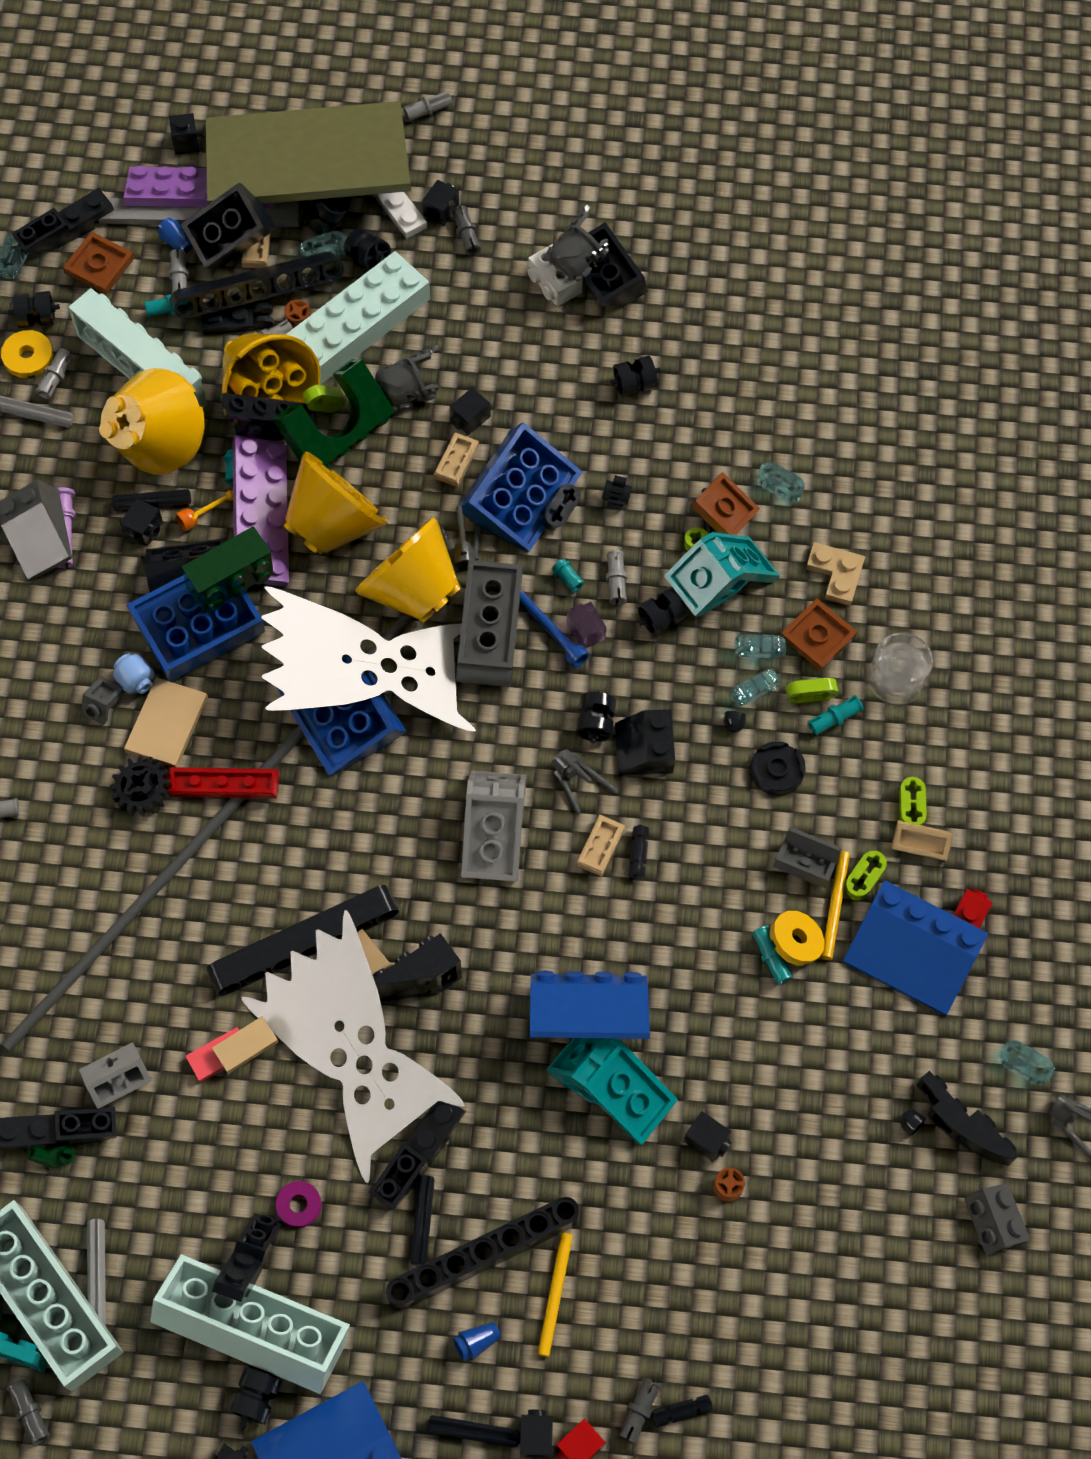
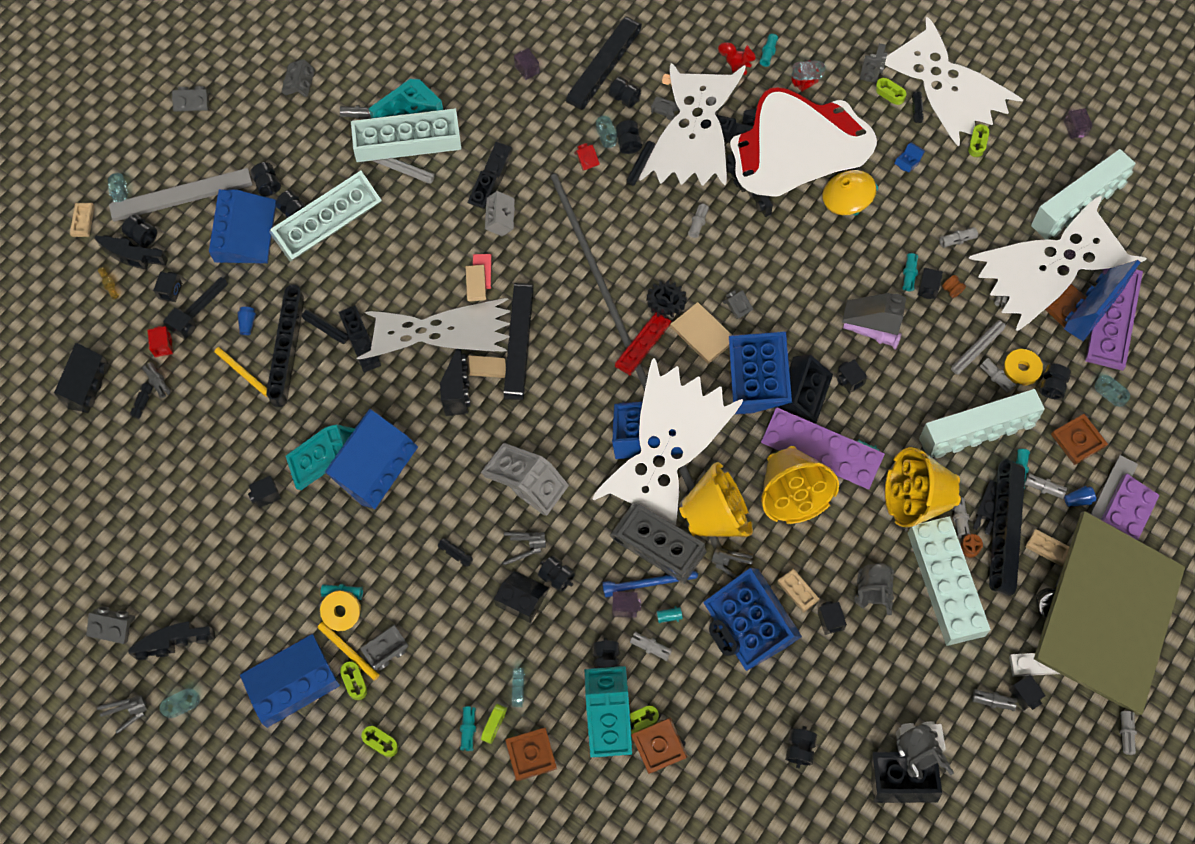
camera: 125 degrees right, 0 degrees up
black slope [11,188,114,253] -> none
dark green arm [28,1145,75,1168] -> none
yellow cone [99,368,204,475] -> none
black axle [112,489,191,511] -> none
light blue head [113,653,155,694] -> none
black brick [169,113,200,155] -> none
hinge [175,490,233,532] -> none
black slope [181,183,277,269] -> none
dark green brick [182,526,274,614] -> none
black slope [212,1213,283,1302] -> none
black bracket [220,393,318,441] -> none
dark green arch [272,359,395,468] -> none
magenta piece [276,1181,322,1228] -> none
clear light blue beam [300,231,346,257] -> none
lime beam [302,385,347,413] -> none
black wheel [344,229,391,270] -> none
tan plate [576,815,625,877] -> none
black gear [602,475,632,510] -> none
dark orange wheel [713,1168,745,1202] -> none
black hinge [724,711,746,733] -> none
clear light blue beam [735,634,786,658] -> none
black tile [750,742,806,796] -> none
clear light blue beam [757,463,805,502] -> none
tan plate [806,542,865,606] -> none
clear wheel [868,633,933,704] -> none
tan tile [891,820,953,861] -> none
black hinge [900,1110,926,1137] -> none
red bracket [954,889,993,929] -> none

